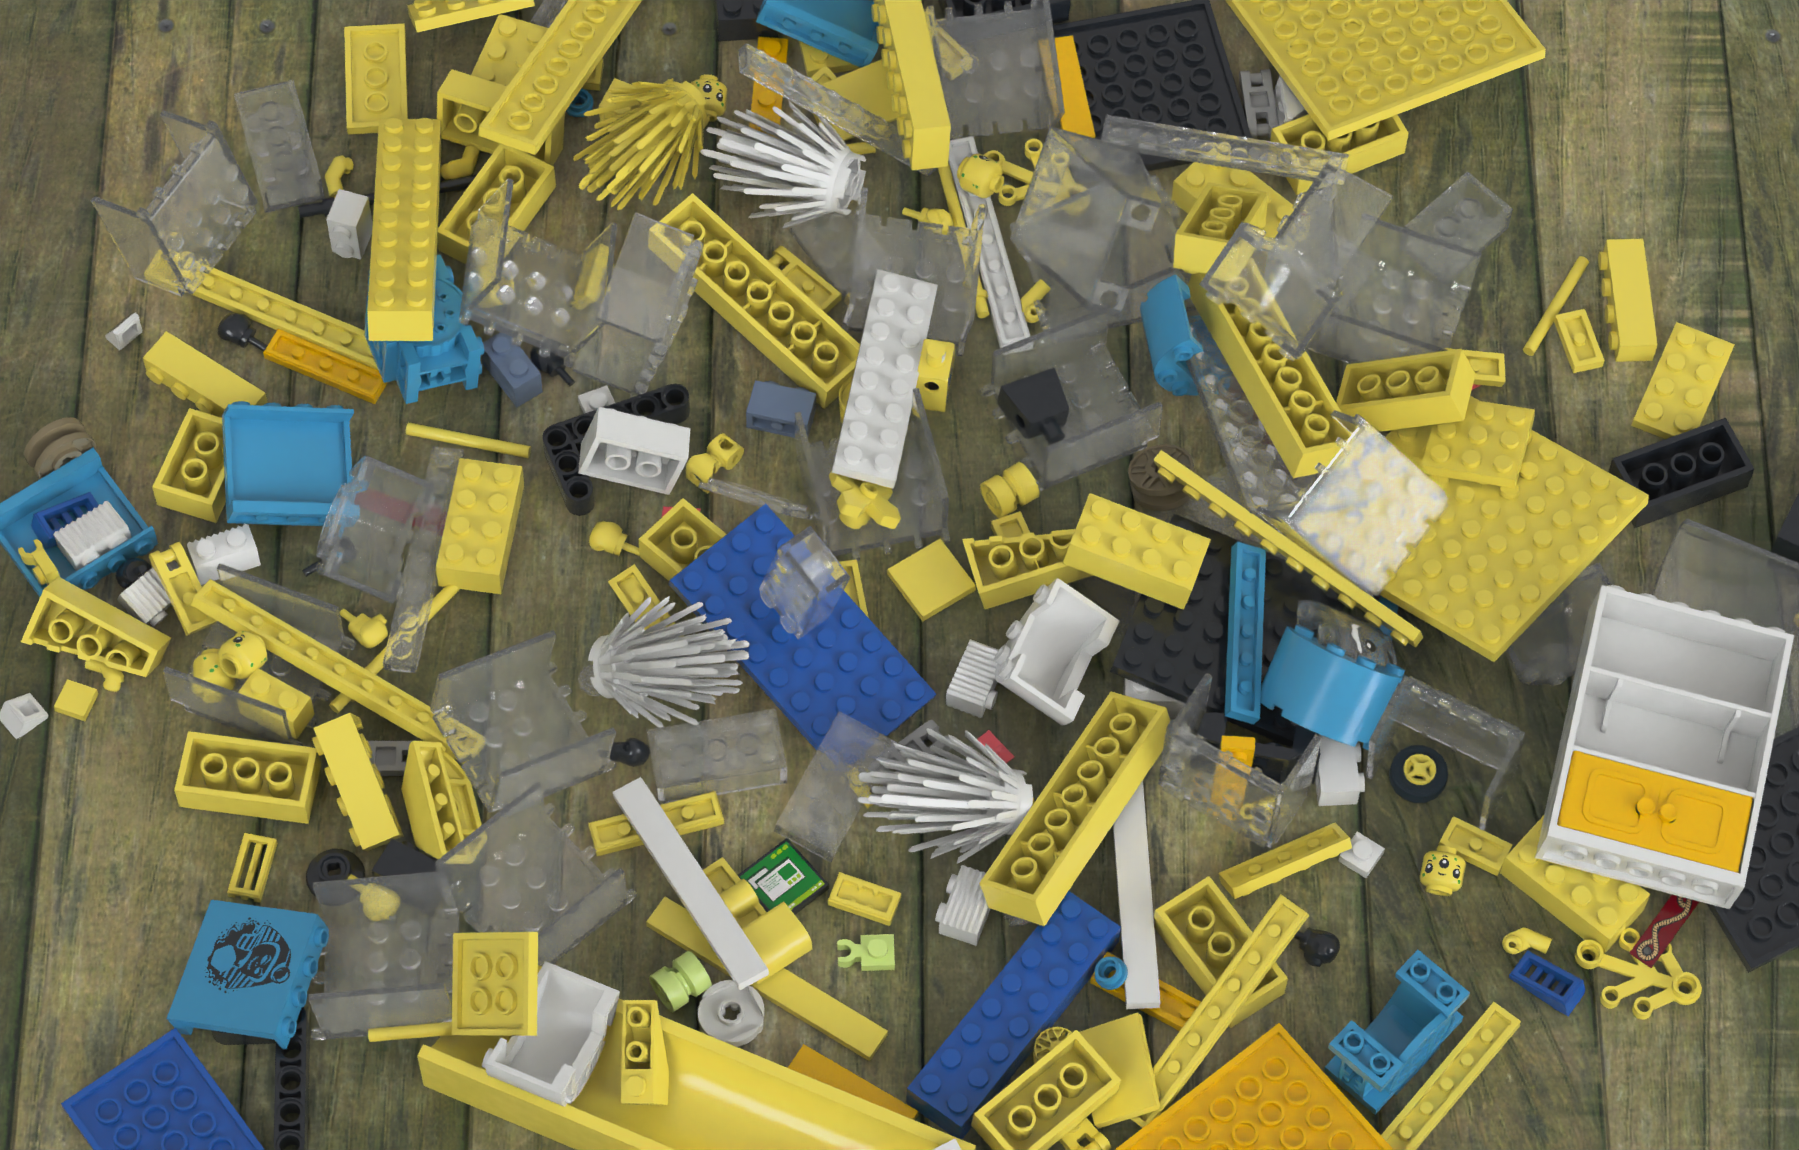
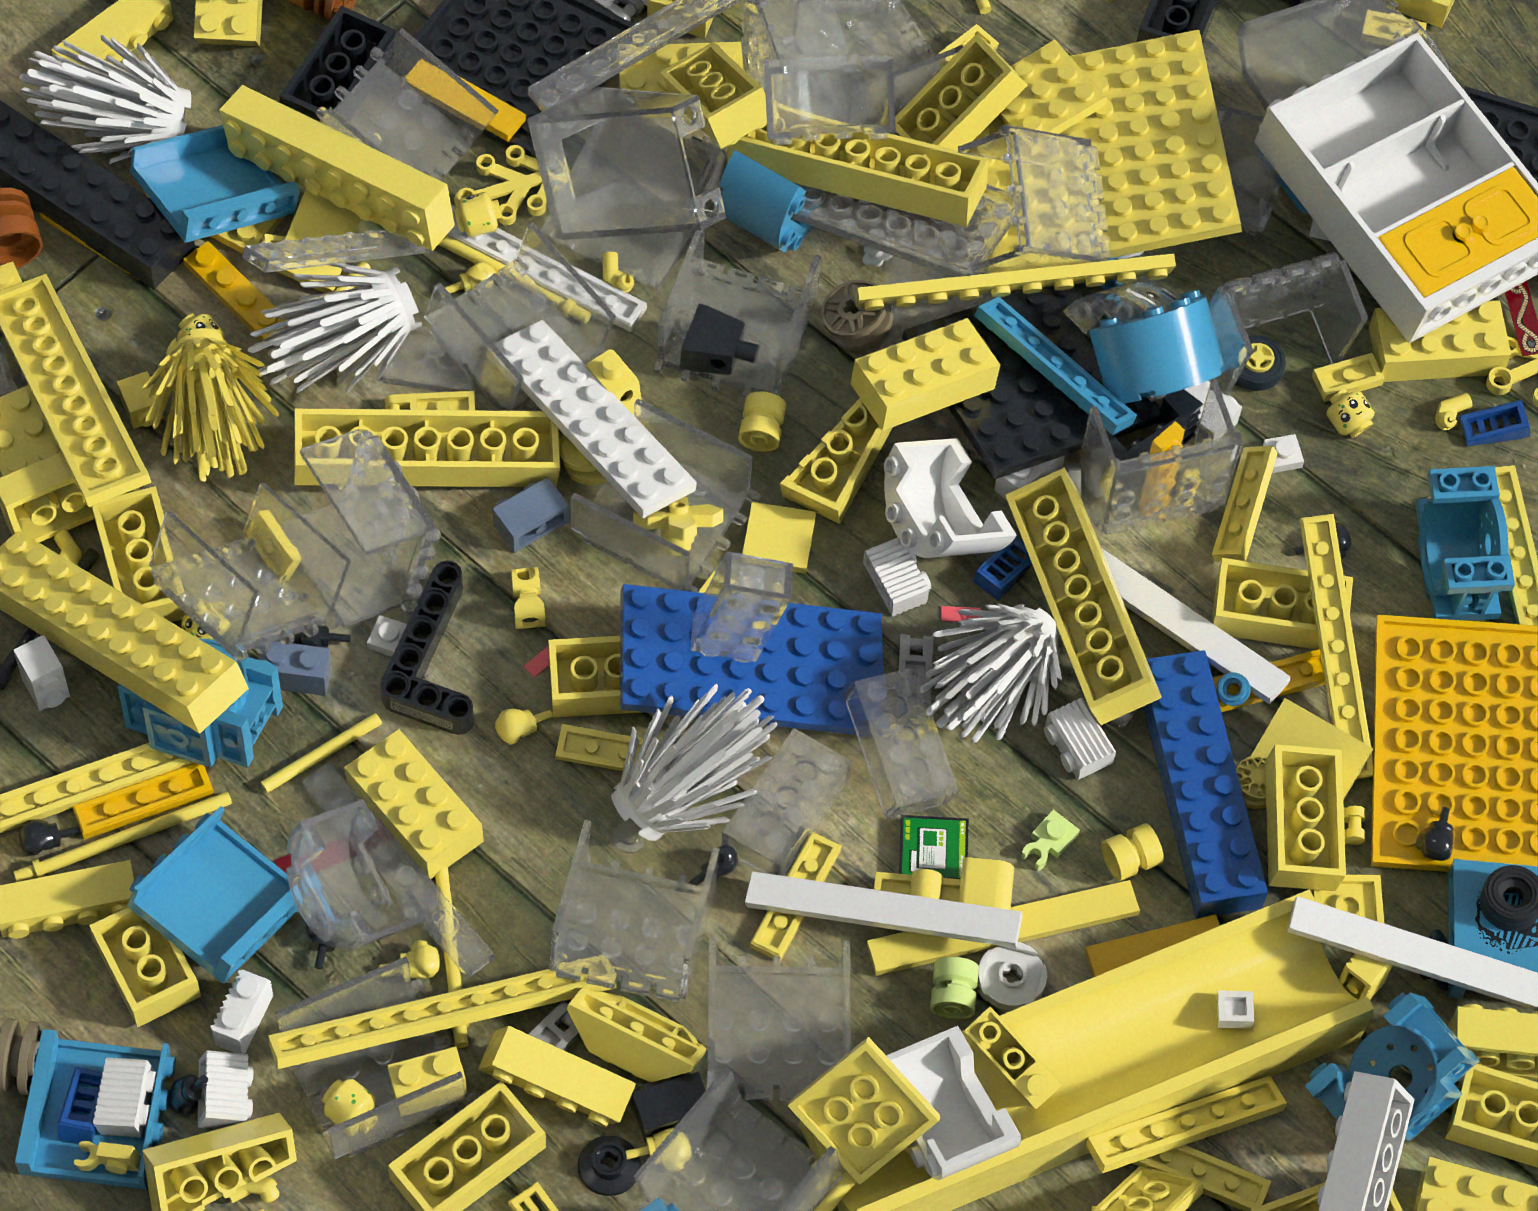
camera: 50 degrees left, 0 degrees up
light yellow plate [149,542,217,636] -> none
light yellow head [219,631,267,680] -> none
white brick [578,407,690,495] -> none
clear piece [698,477,813,520] -> none
light yellow plate [828,872,901,926] -> none
light yellow plate [991,511,1030,538] -> none
none -> light yellow bar [13,791,232,882]
none -> blue slope [973,537,1033,601]
none -> light yellow wheel [1101,823,1164,881]

